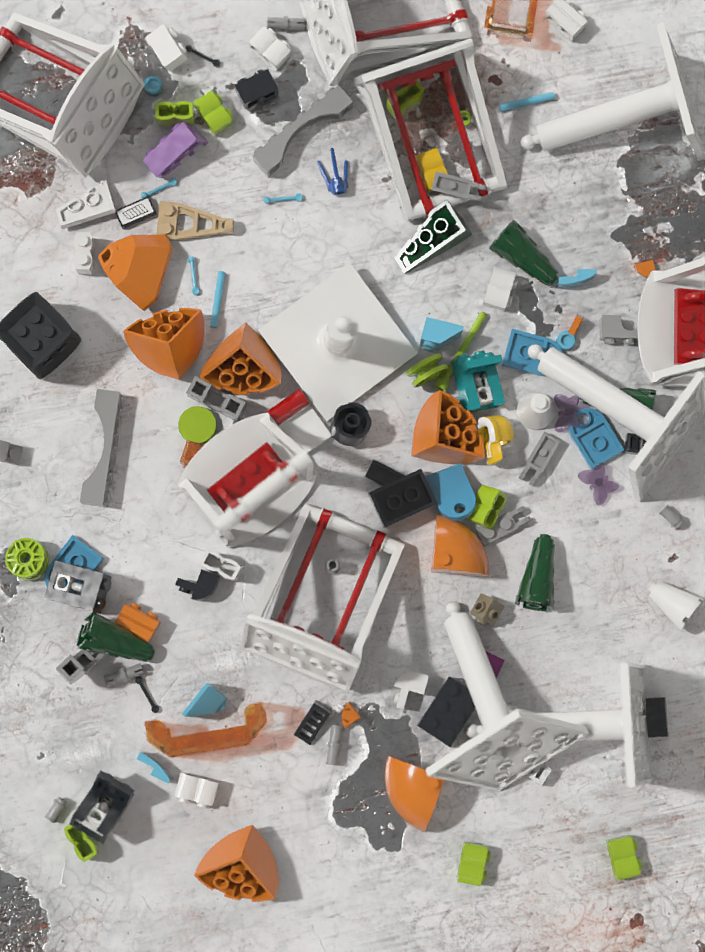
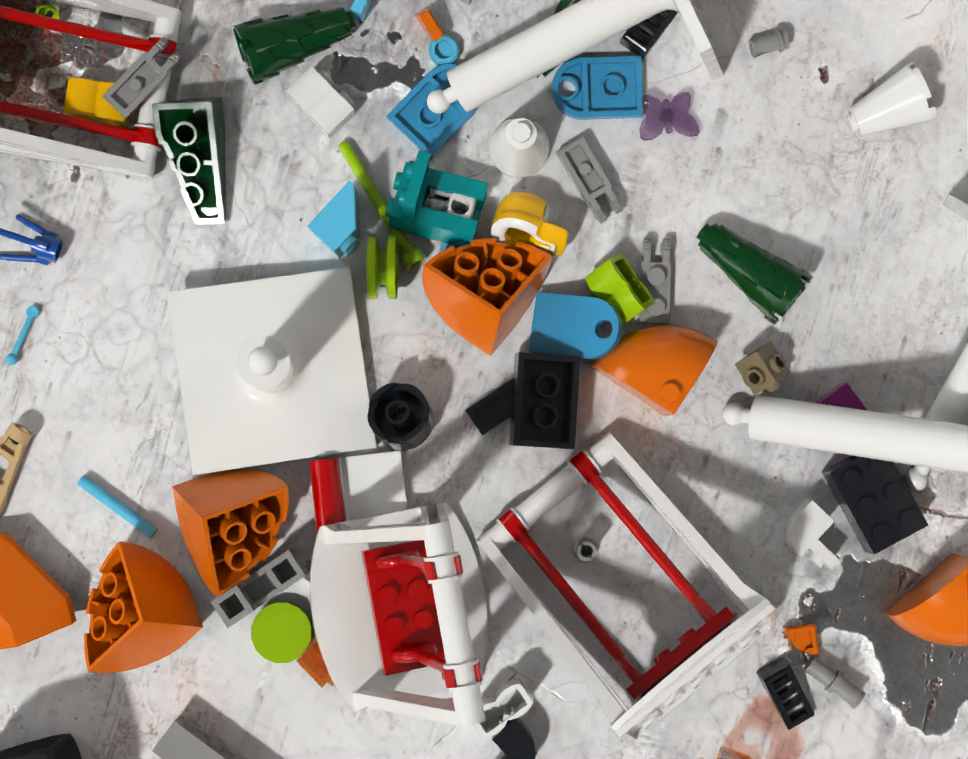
camera: 65 degrees left, 5 degrees up
medium azure hinge [188,256,200,295] -> none
clear purple piece [554,394,580,432] -> none

